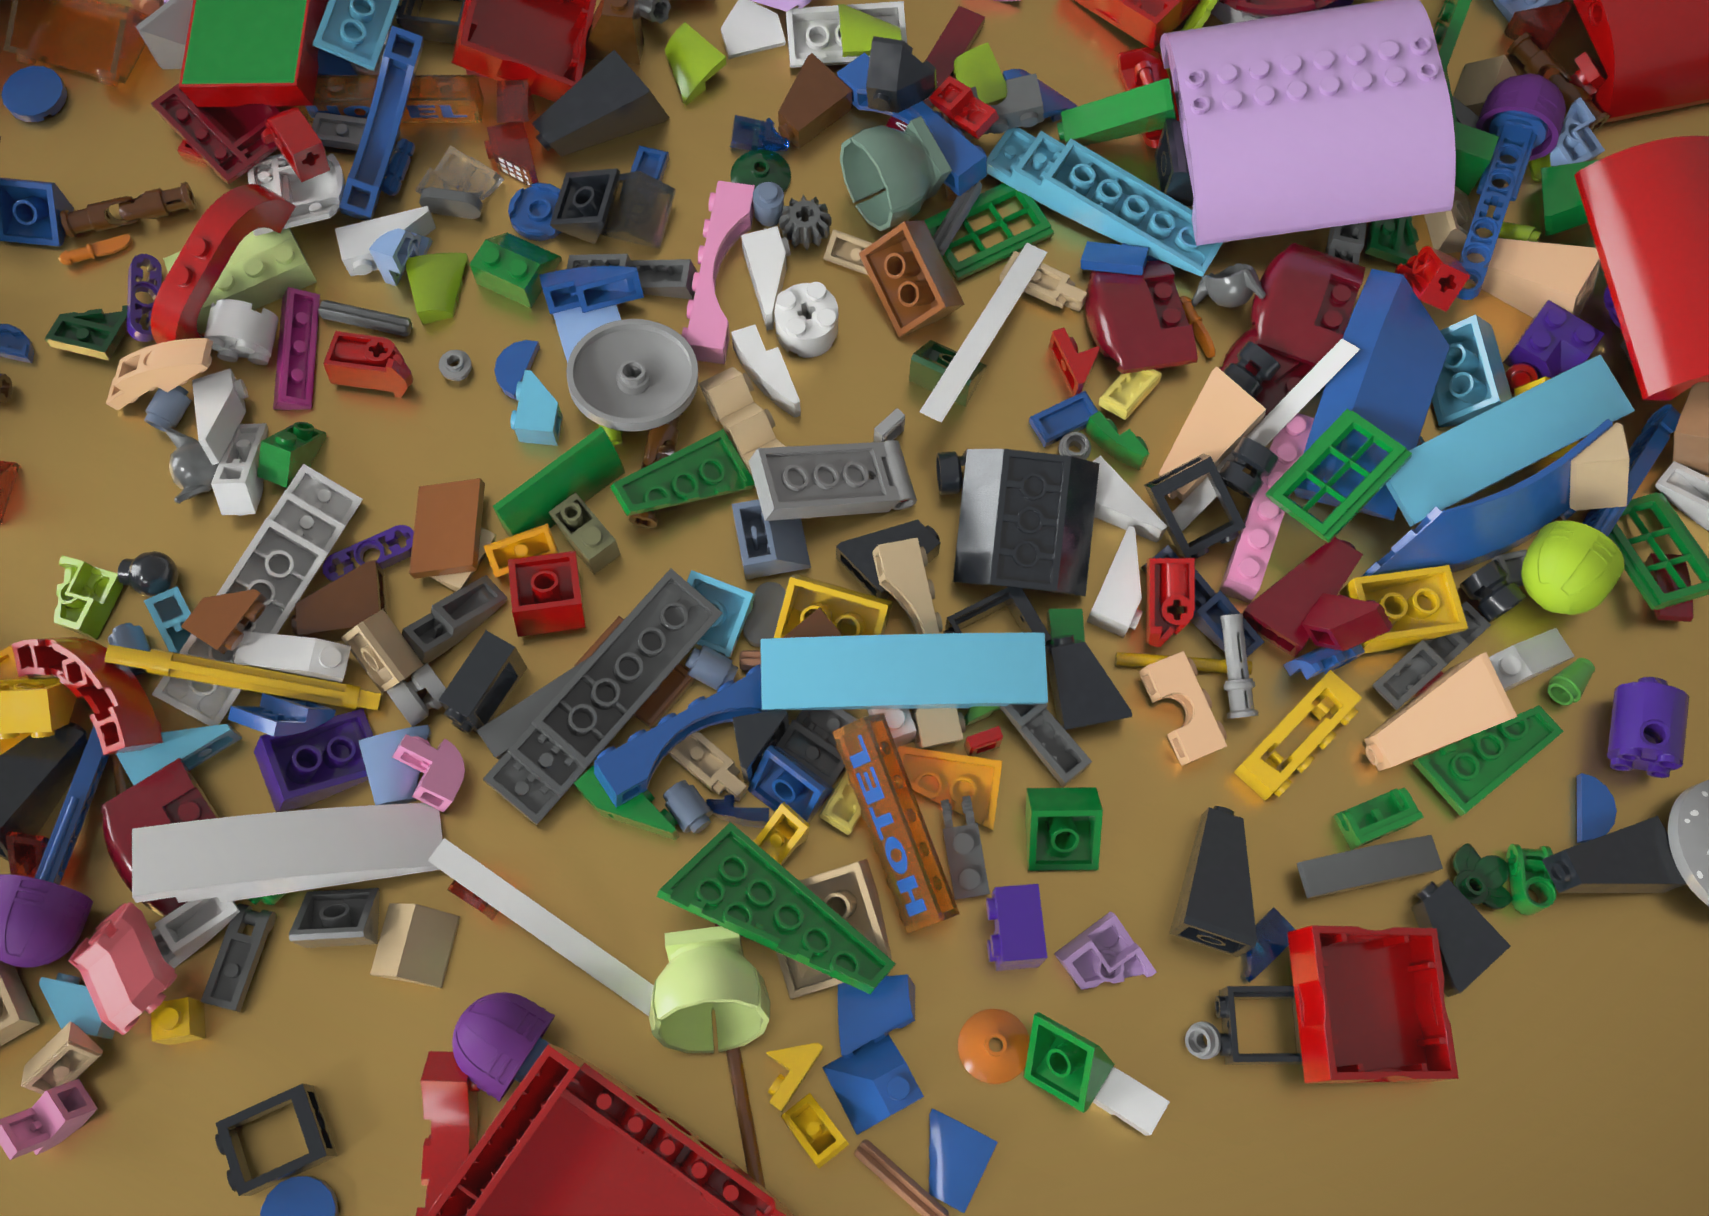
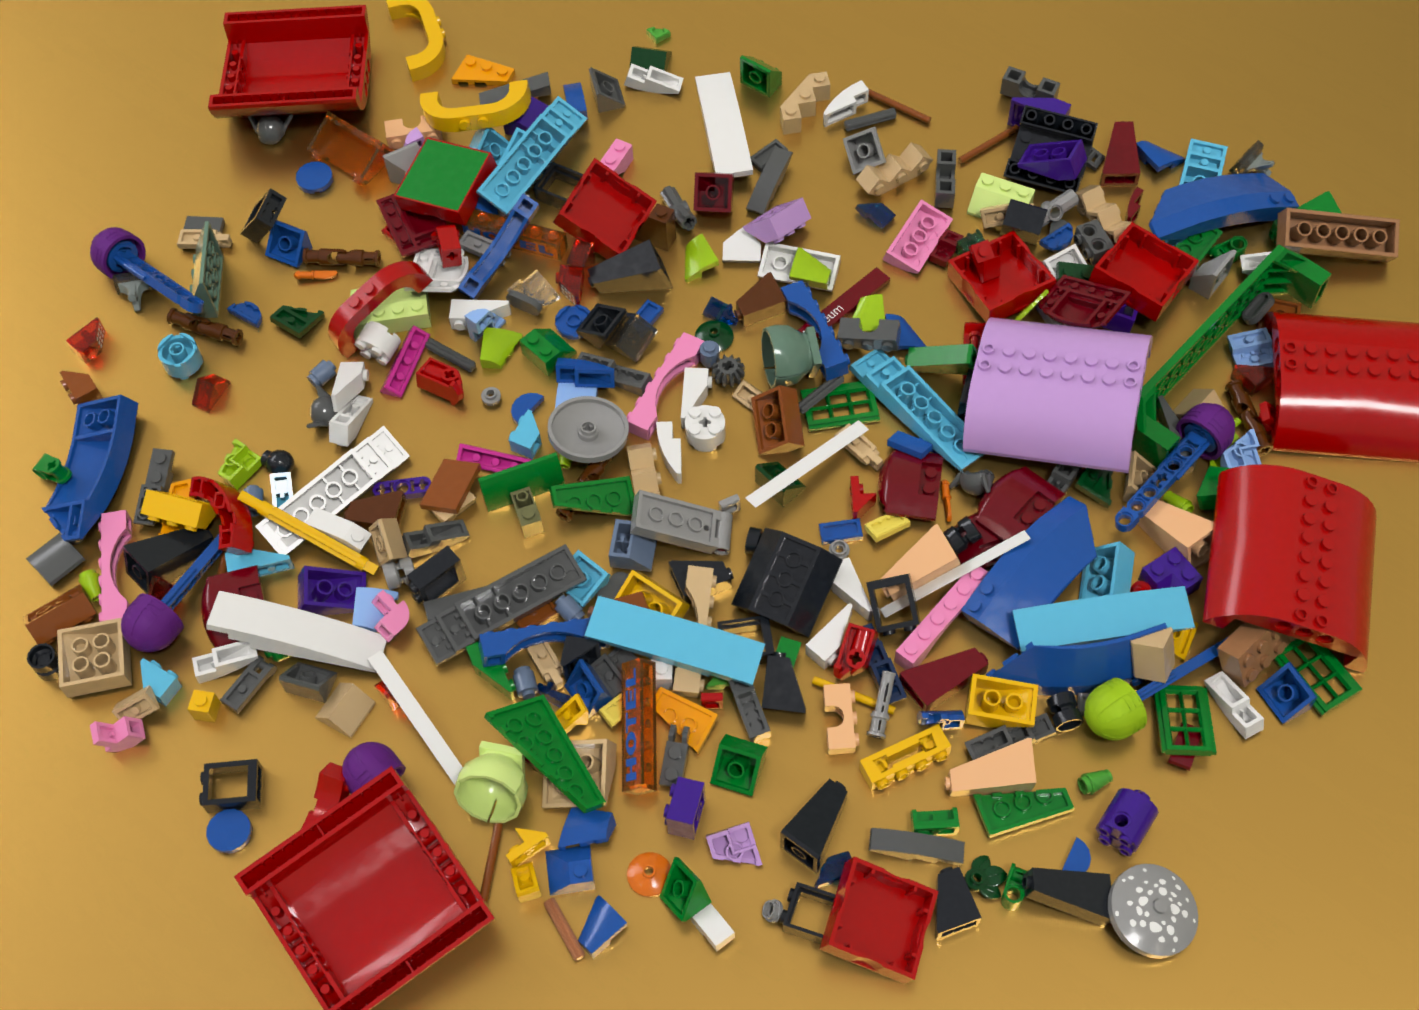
camera: 25 degrees right, 10 degrees down
coral brick [68,902,178,1035] -> none
light nougat slope [106,338,213,410] -> none
dark purple beam [127,254,162,342] -> none
dark orange slope [181,589,267,655] -> none
blue slope [228,693,336,736] -> none
green slope [257,422,326,488] -> none
blue axle [382,138,415,196] -> none
light orange slope [483,523,559,578] -> none
red slope [508,551,586,637] -> none
black slope [866,36,937,113] -> none
red slope [929,76,999,139] -> none
green slope [1085,411,1150,470] -> none
black wheel [1219,437,1280,500] -> none
green piece [1265,409,1412,543] -> none
dark red slope [1302,593,1393,651] -> none
red piece [1395,245,1470,312] -> none
white slope [1489,628,1575,692] -> none
none -> dark pink slope [456,443,533,472]

